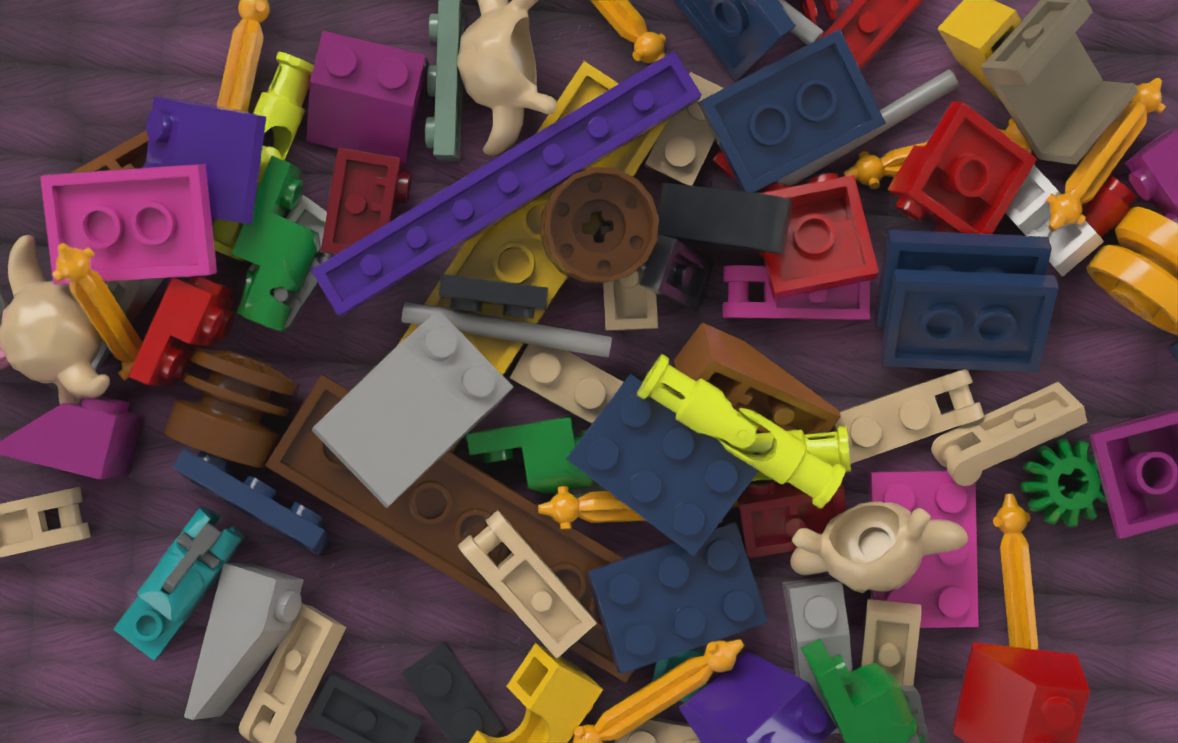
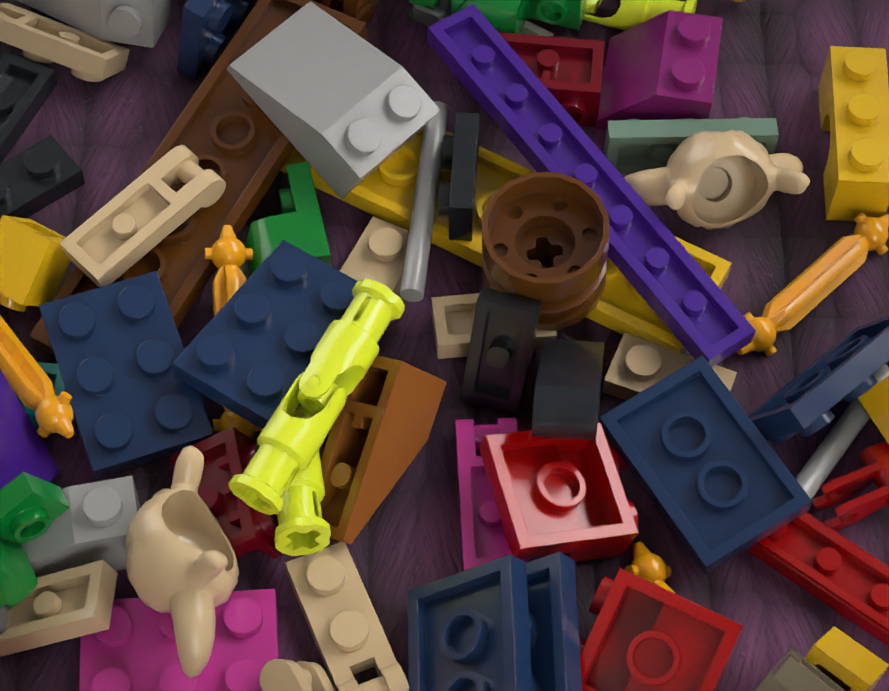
camera: 85 degrees right, 30 degrees down
light grey bar [775,69,959,188] -> none

